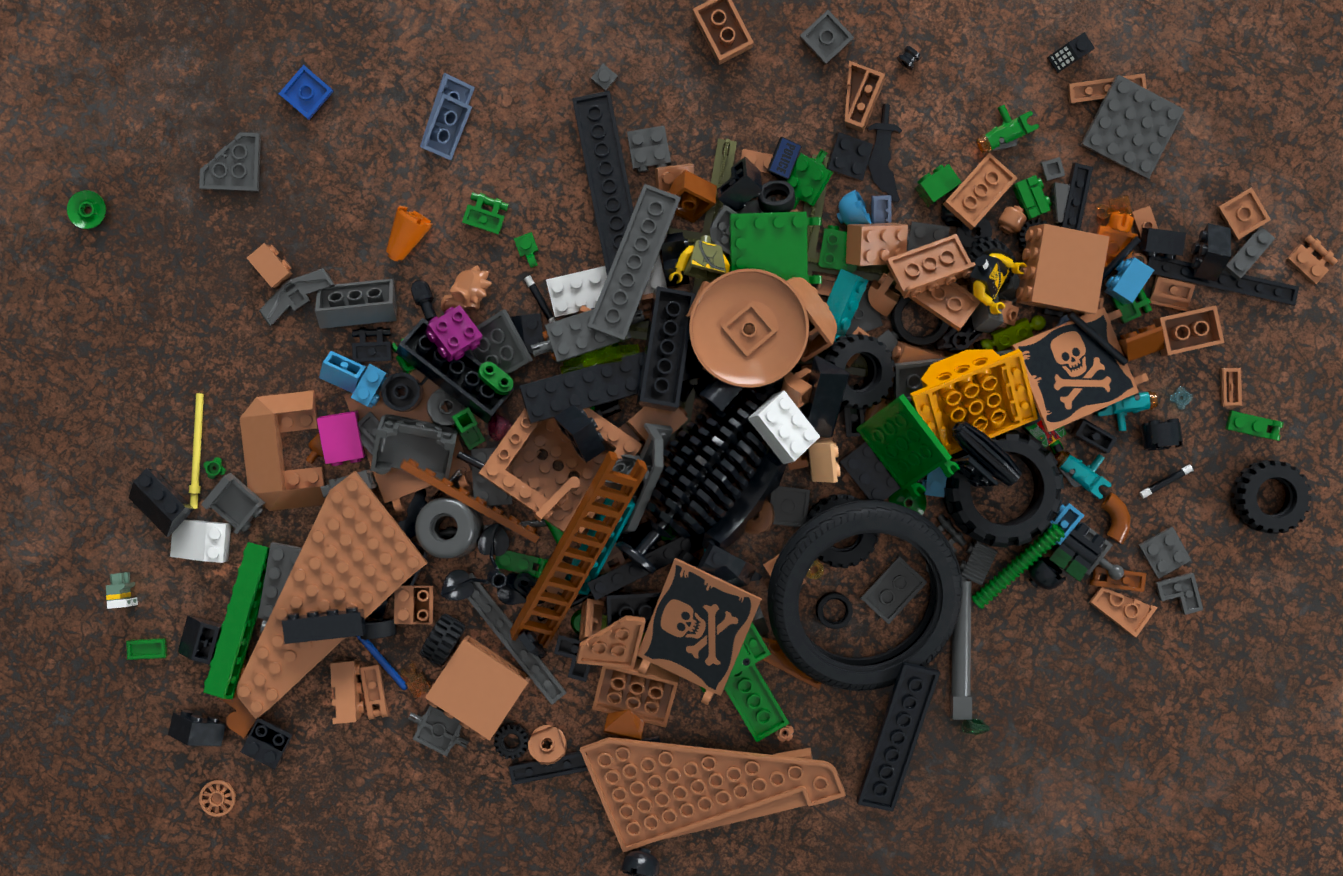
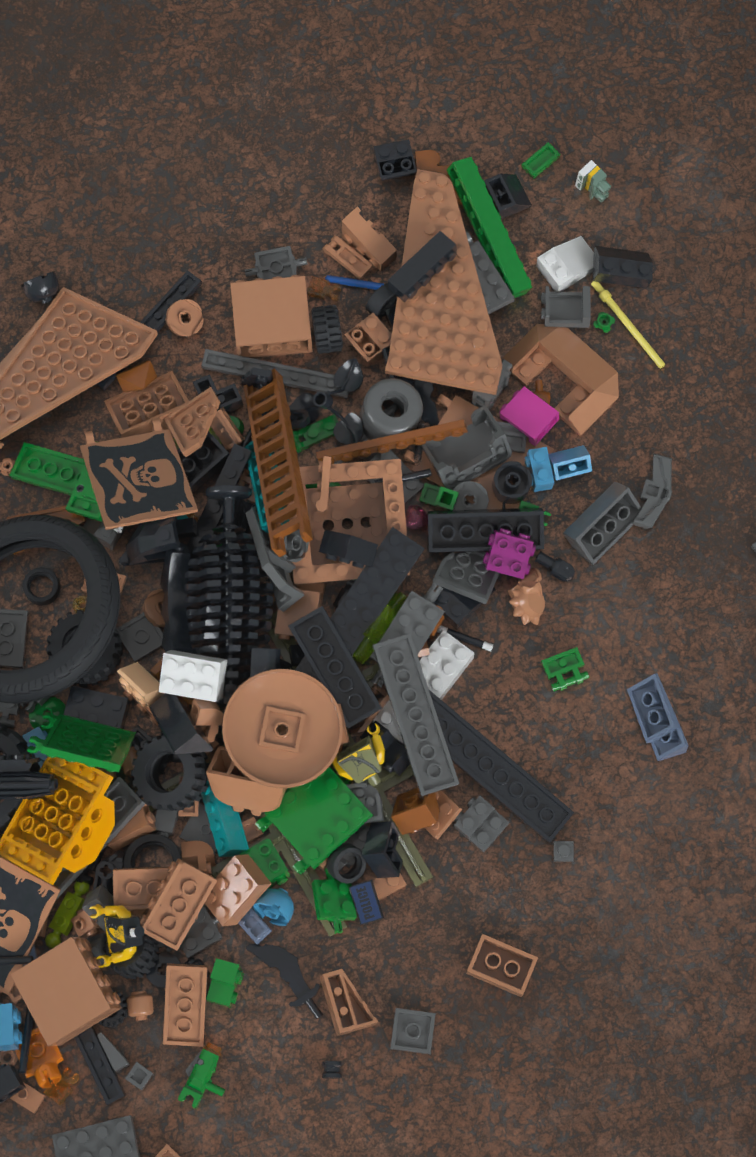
camera: 140 degrees right, 15 degrees down
black brick [168,710,226,746] -> none
nougat wheel [199,780,236,817] -> none
nougat brick [247,243,293,289] -> none
black plate [352,327,392,362] -> none
orange cone [386,205,433,262] -> none
green plate [478,362,513,395] -> none
black tyre [494,723,529,760] -> none
green plate [514,232,539,268] -> none
black plate [826,132,874,182] -> none
green brick [1012,175,1051,221] -> none

